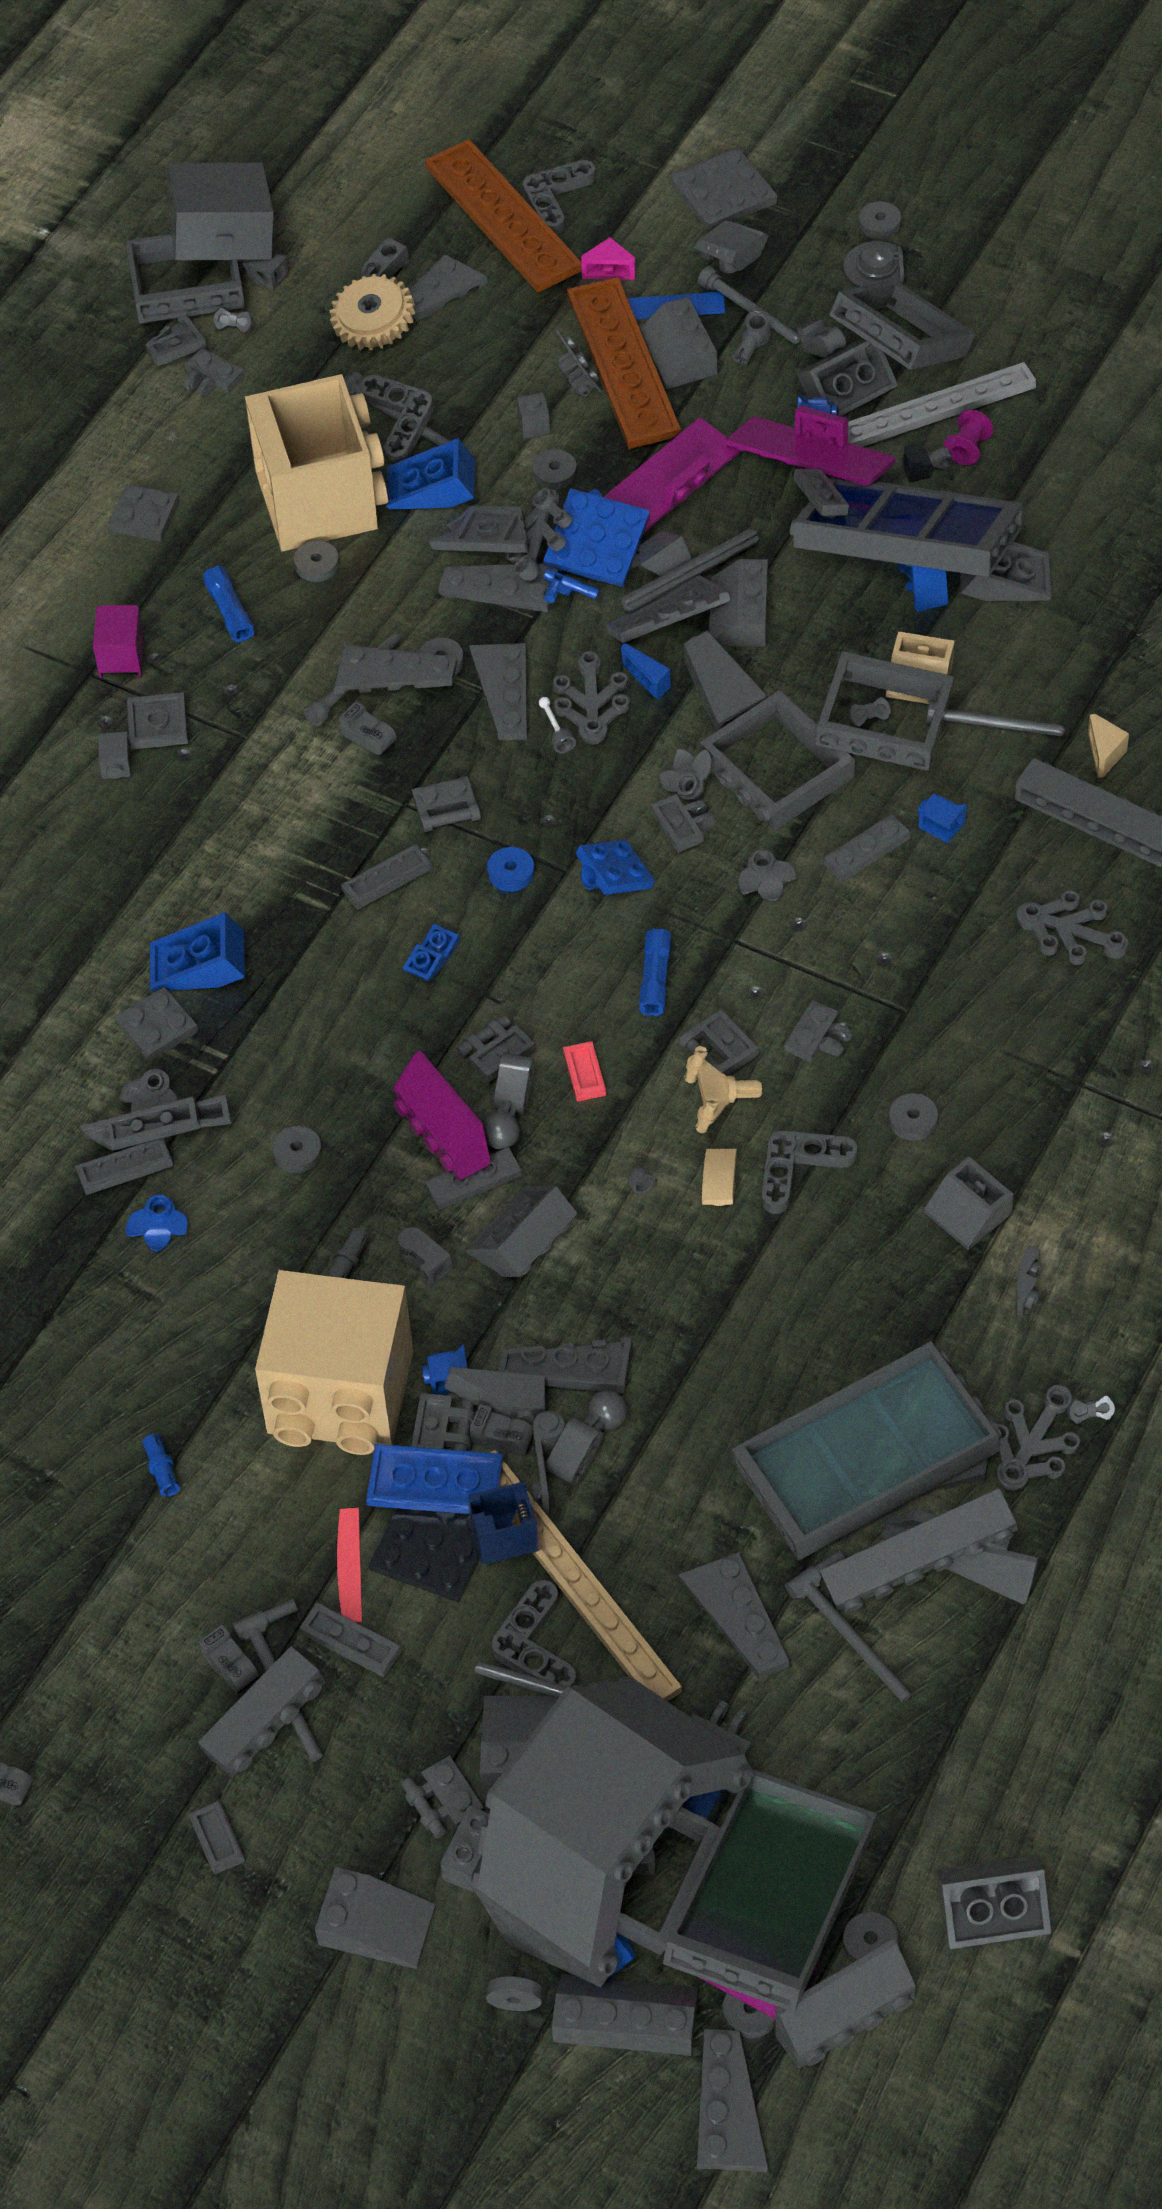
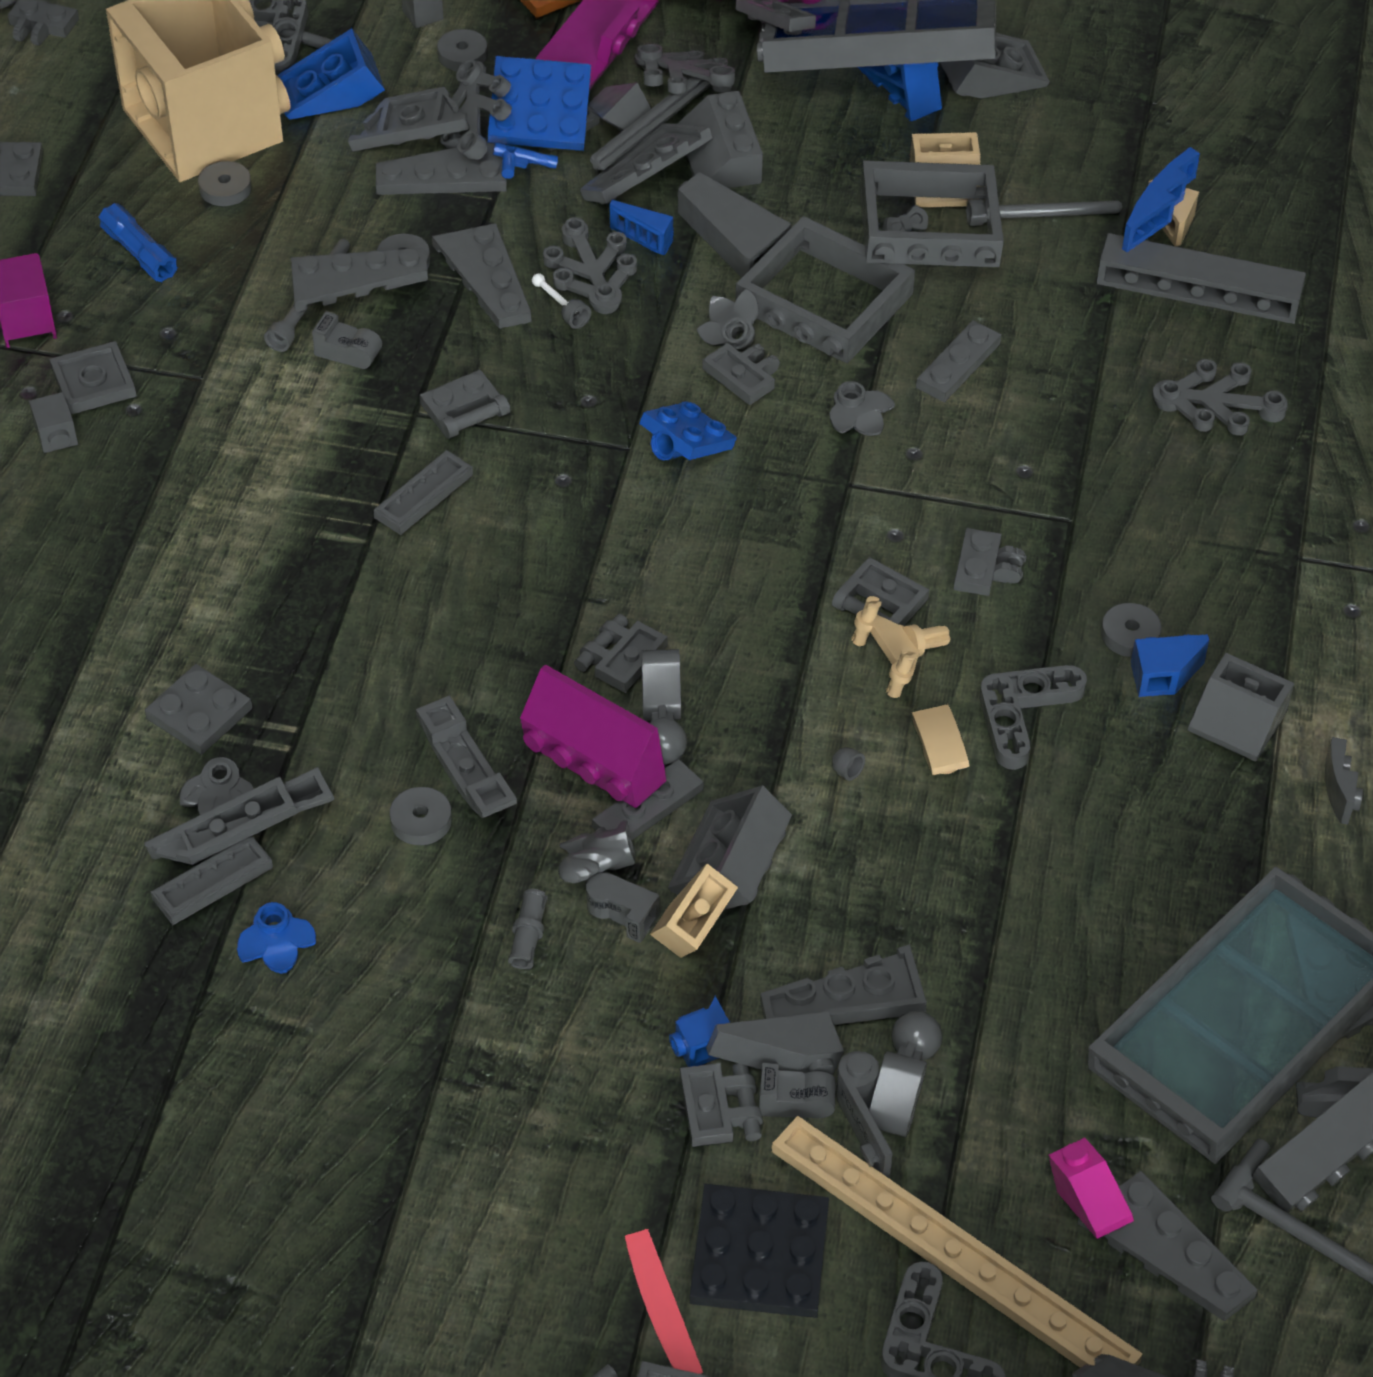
camera: 20 degrees left, 5 degrees down
blue pin [142,1434,180,1497] -> none
blue slope [150,912,245,992] -> none
tan piece [255,1270,413,1455] -> none
blue tile [366,1444,503,1514] -> none
blue slope [402,923,461,982] -> none
dark blue piece [468,1481,539,1564] -> none
blue piece [487,847,534,892] -> none
coral tile [563,1041,606,1102] -> none
blue axle [639,928,671,1016] -> none
blue window [917,794,967,843] -> none
none -> dark grey slope [416,695,517,818]
none -> dark grey animal [558,820,635,883]
none -> dark grey plant [635,44,735,94]
none -> tan slope [650,864,738,958]
none -> dark pink slope [1048,1138,1134,1239]
none -> blue slope [1122,147,1200,252]
none -> blue slope [1131,634,1209,697]

